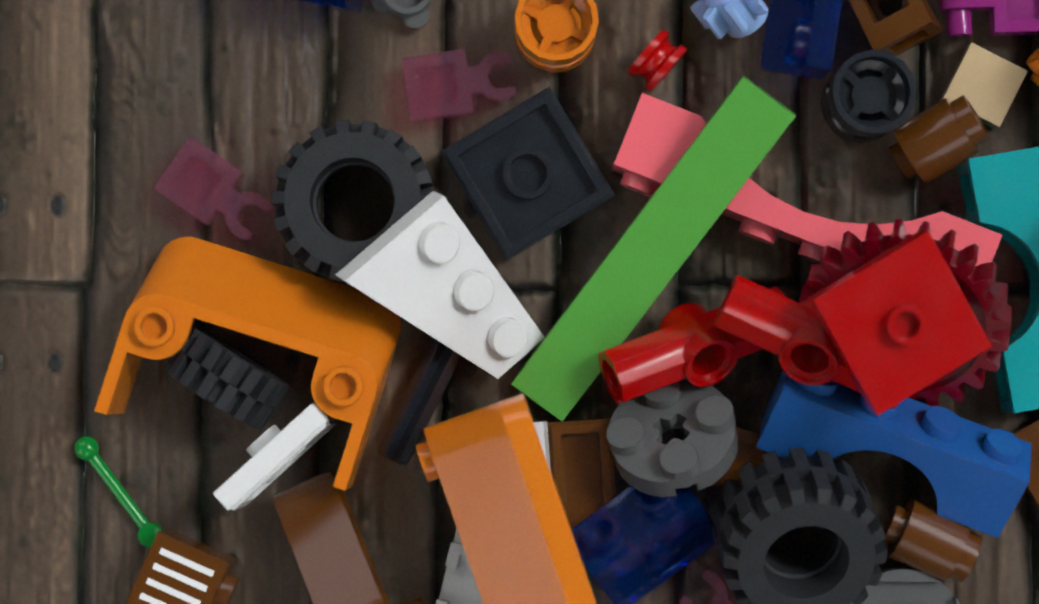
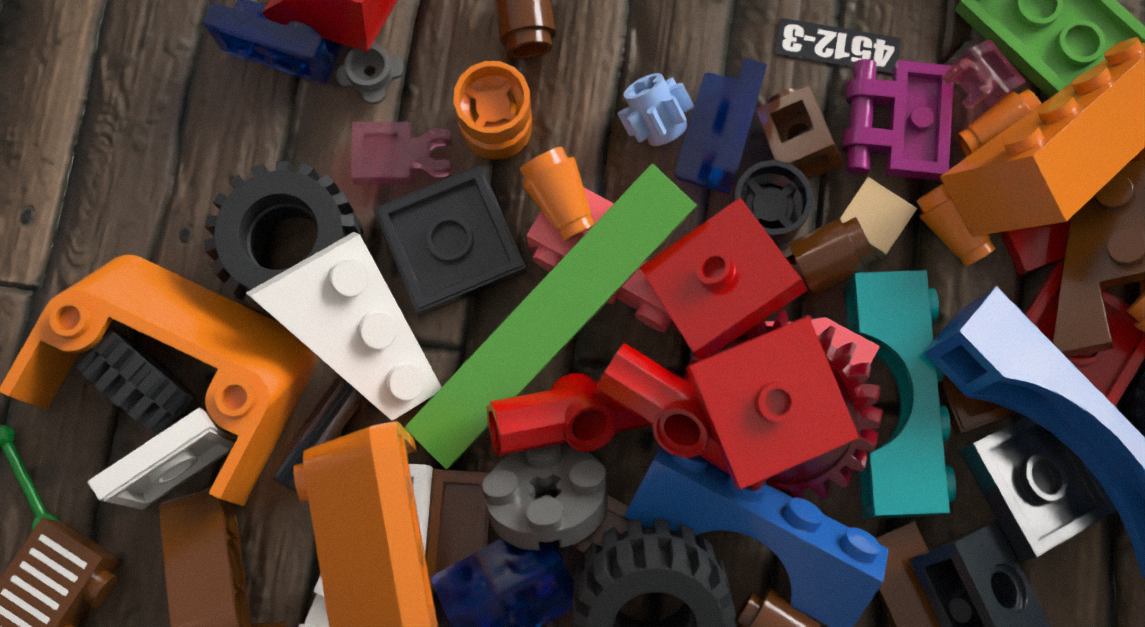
camera: 10 degrees right, 10 degrees down
clear pink plate [154,136,275,242] -> none
red bush [627,29,688,93] -> none
none -> orange cone [519,147,595,242]
none -> red plate [640,197,808,360]

